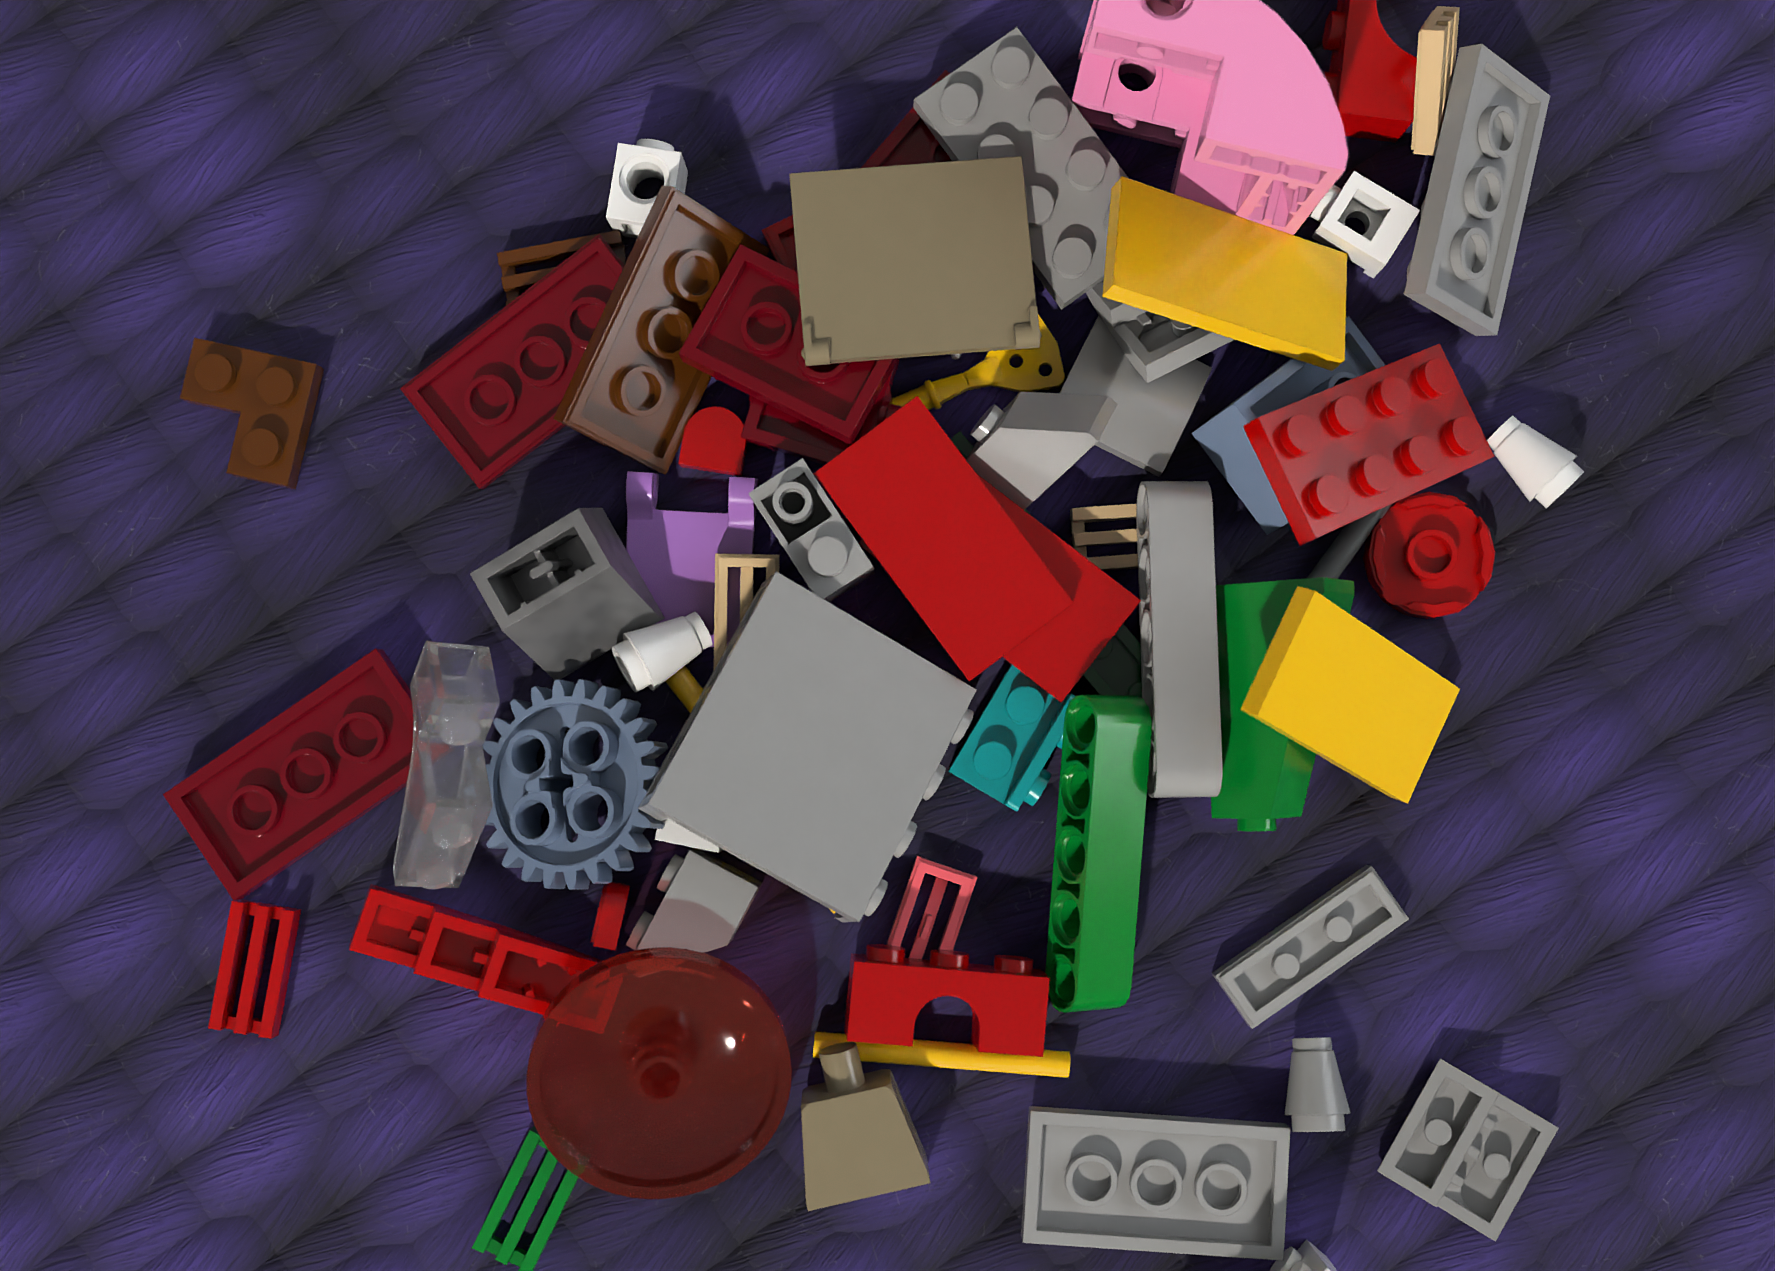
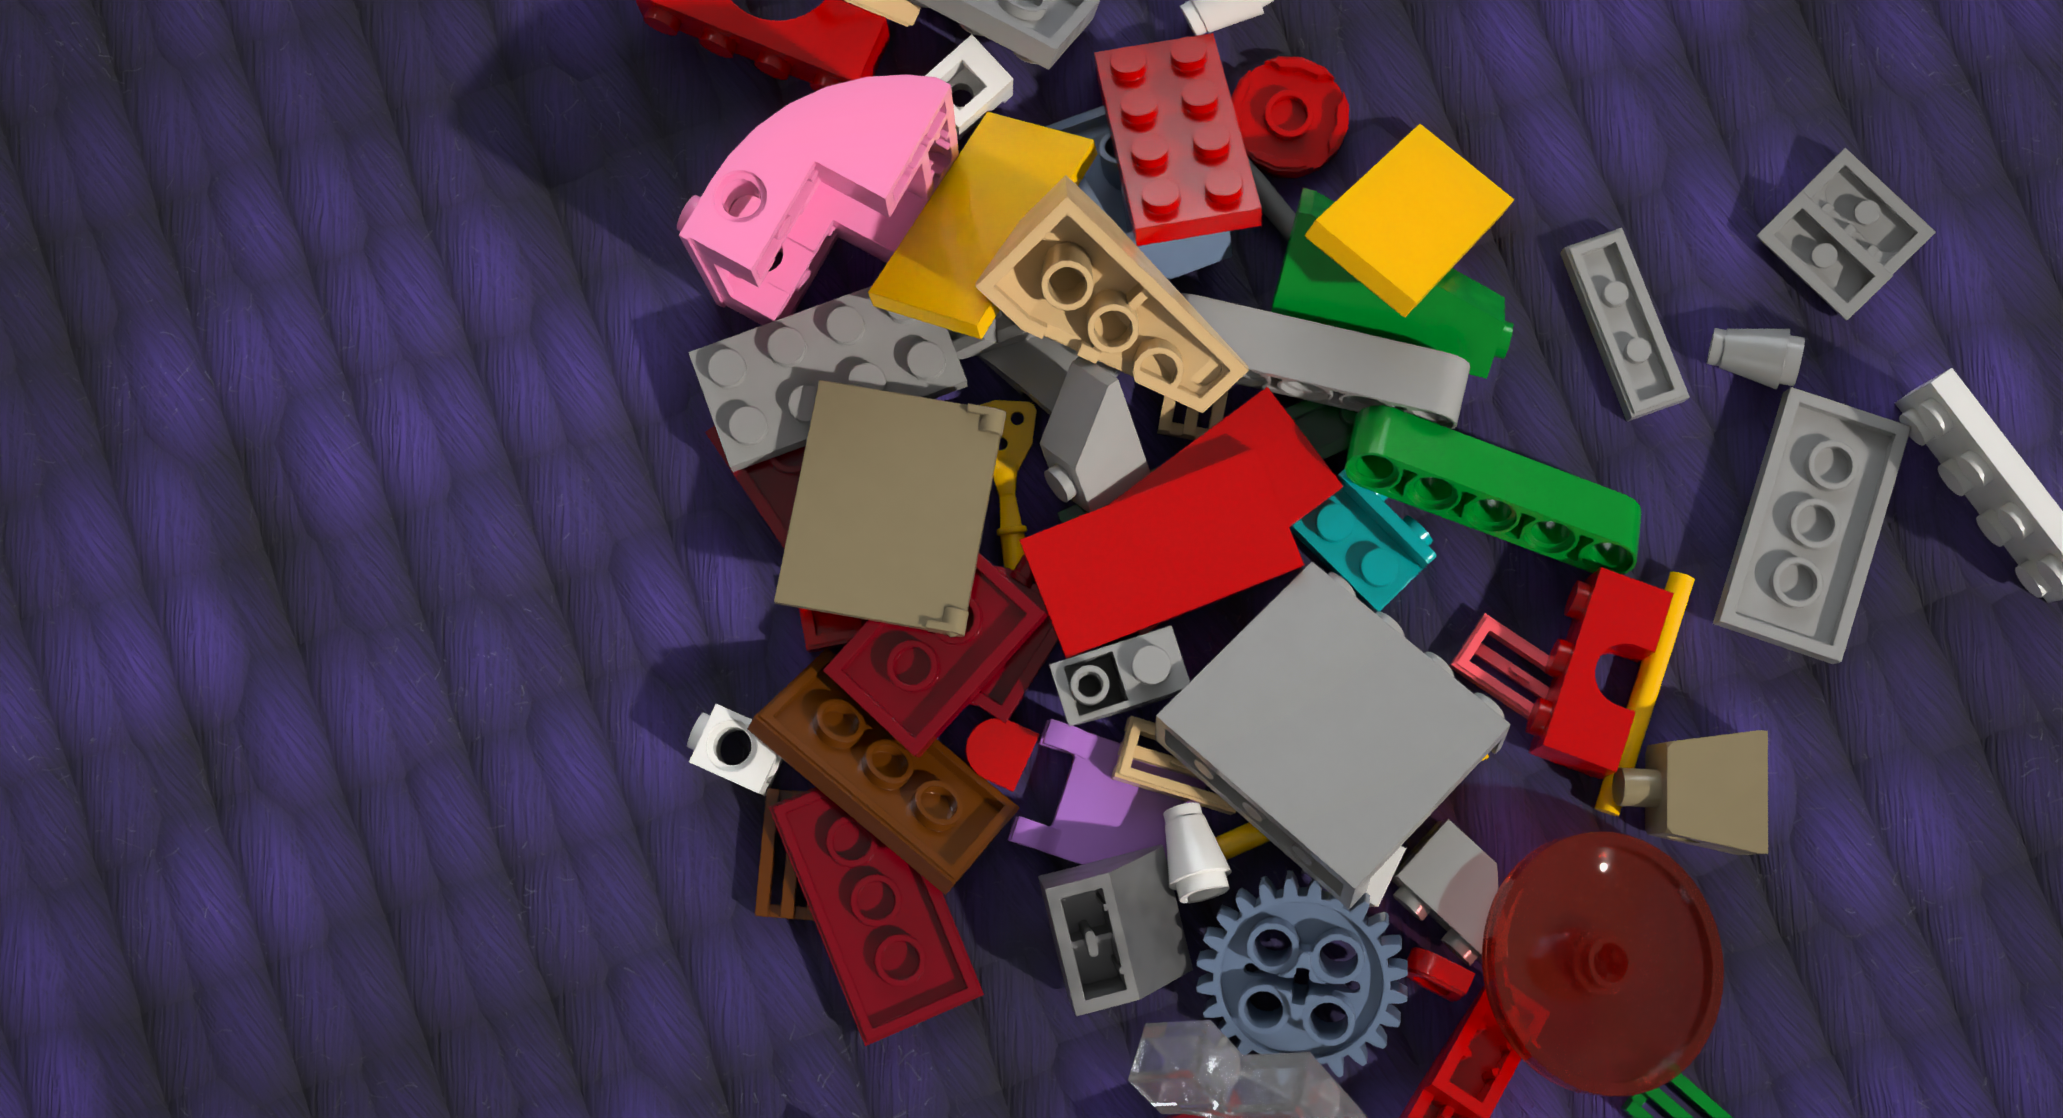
camera: 75 degrees left, 5 degrees down
none -> tan wedge [975,175,1249,413]

